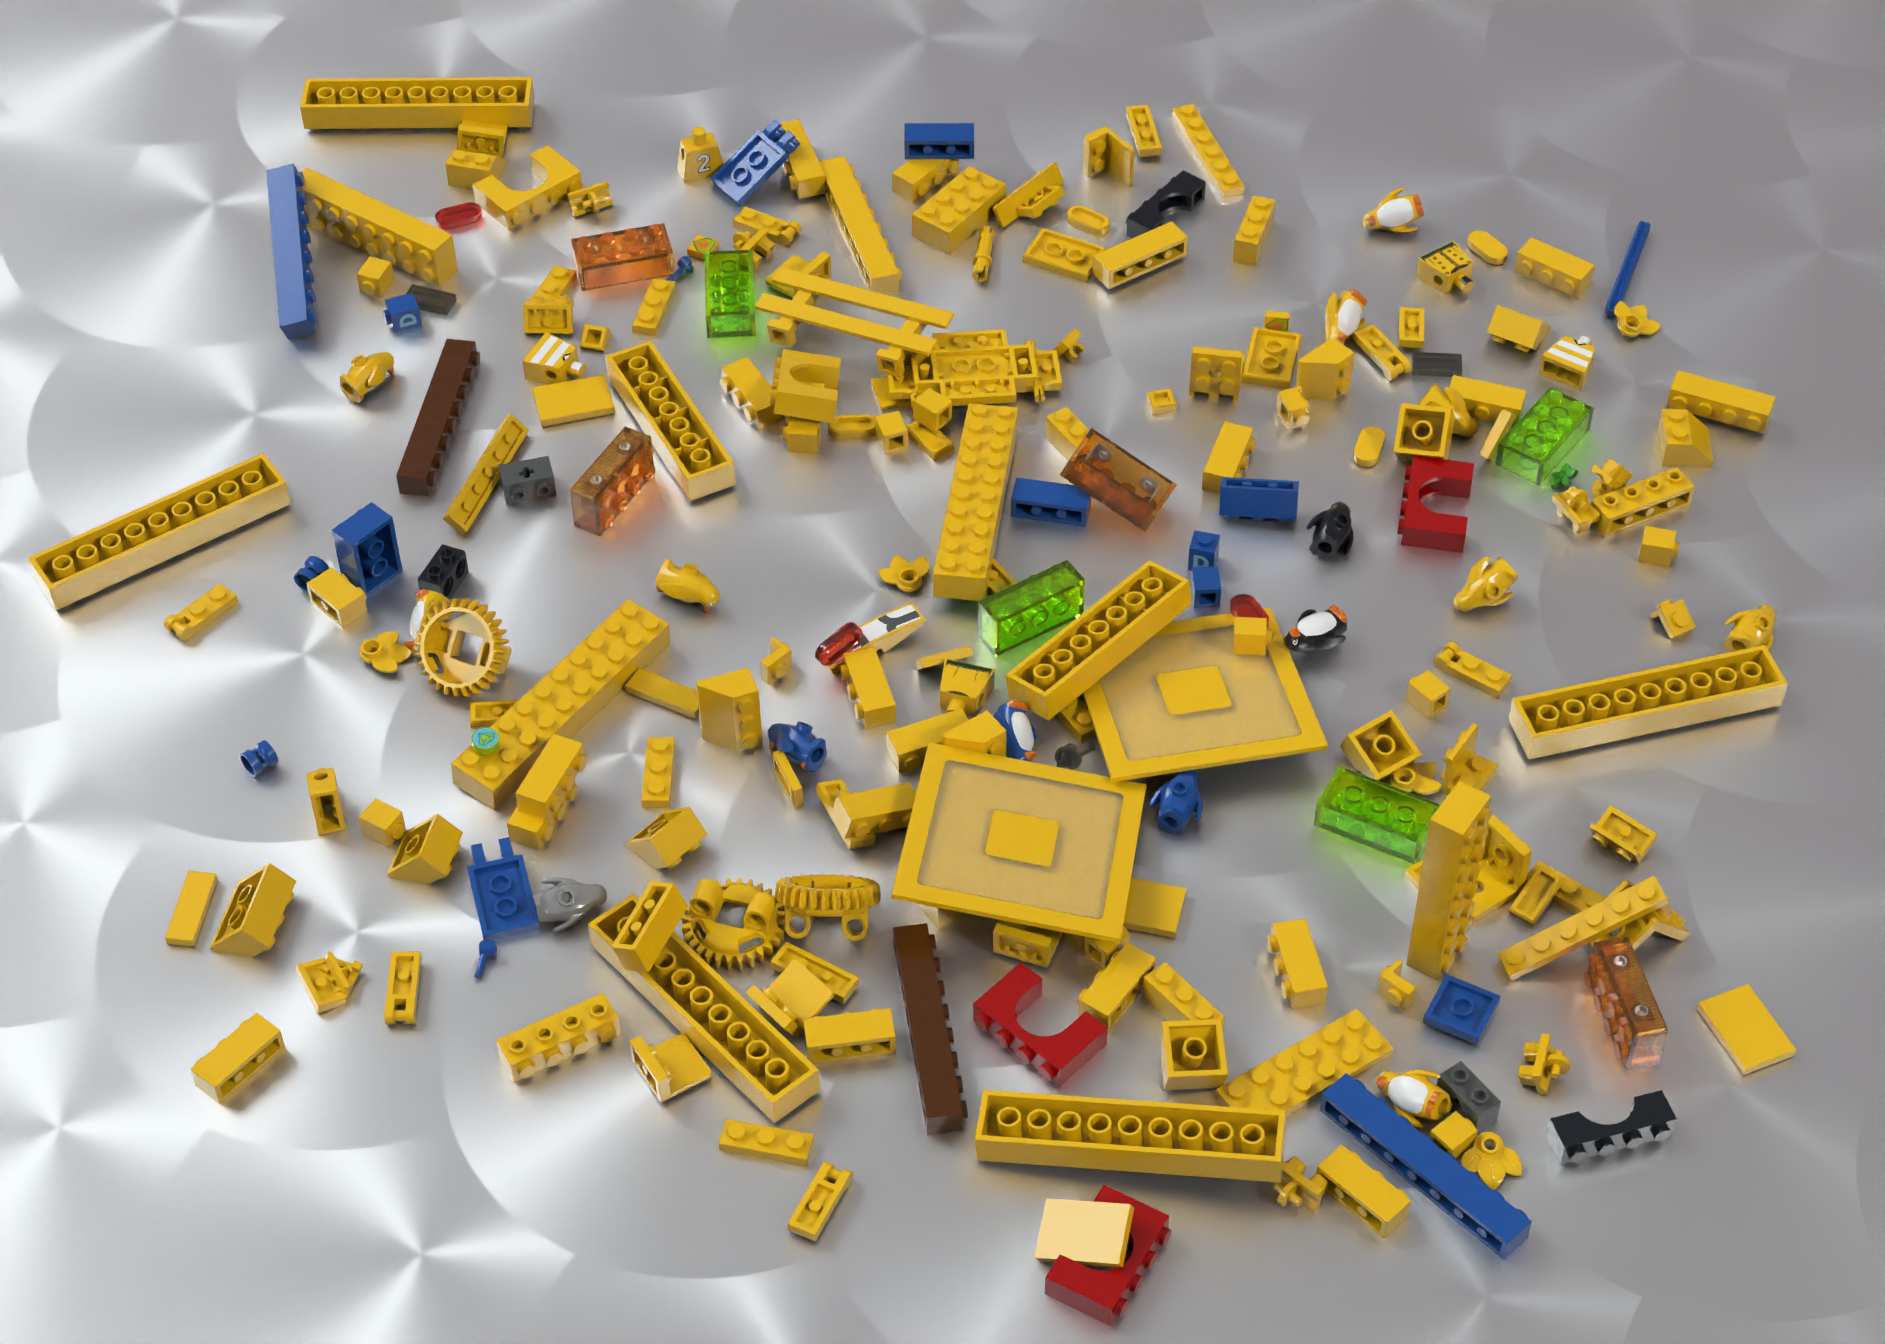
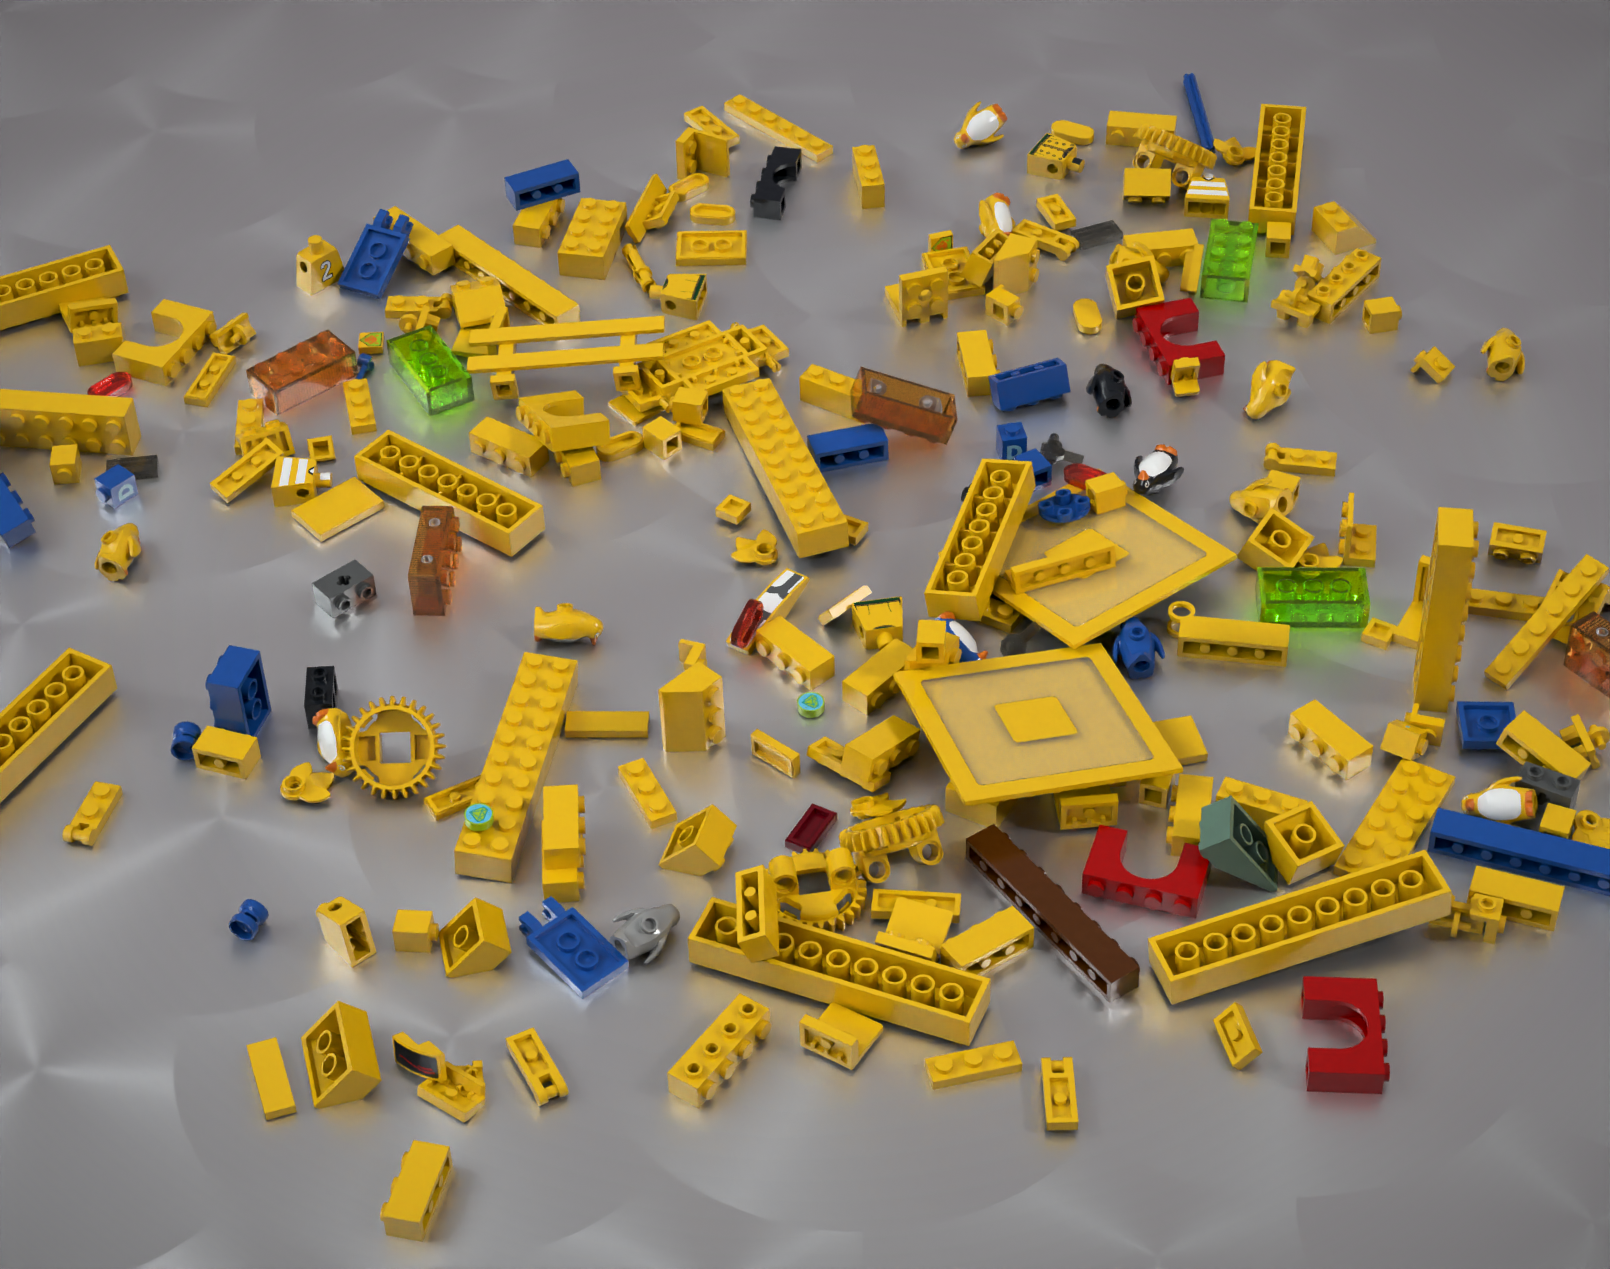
camera: 25 degrees left, 5 degrees down
reddish brown brick [396,339,480,496] -> none
yellow plate [443,414,529,535] -> none
blue hand [474,940,497,979] -> none
blue animal [768,721,827,772] -> none
clear neon green brick [978,560,1085,657] -> none
yellow tile [1034,1198,1134,1268] -> none
yellow tile [1053,328,1085,362] -> none
yellow brick [1093,221,1188,289] -> none
yellow tile [1146,388,1177,415] -> none
yellow brick [1509,645,1788,760] -> none
yellow tile [1509,864,1564,927] -> none
bright green plant [1551,463,1578,489] -> none
yellow brick [1666,370,1776,434] -> none
none -> yellow tile [184,352,237,407]
none -> yellow plate [210,438,285,503]
none -> slope [392,1032,447,1082]
none -> yellow slope [450,276,505,328]
none -> yellow torso [649,274,707,320]
none -> yellow tile [668,173,709,202]
none -> yellow plate [715,494,751,525]
none -> dark red tile [785,803,837,853]
none -> tile [797,692,825,718]
none -> yellow plate [850,793,907,820]
none -> yellow brick [916,620,946,664]
none -> yellow brick [960,229,1008,287]
none -> yellow fence [1004,540,1116,594]
none -> blue dish [1038,489,1091,523]
none -> clear smoke piece [1040,433,1084,465]
none -> yellow piece [1133,124,1217,191]
none -> yellow hinge [1167,601,1290,667]
none -> yellow bracket [1170,357,1200,397]
none -> sand green slope [1198,796,1278,892]
none -> yellow plate [1213,1002,1263,1070]
none -> yellow animal [1229,478,1293,524]
none -> yellow brick [1247,104,1306,235]
none -> yellow brick [1265,221,1291,258]
none -> yellow brick [1380,719,1429,761]
none -> yellow bracket [1469,893,1507,944]
none -> yellow brick [1496,710,1591,780]

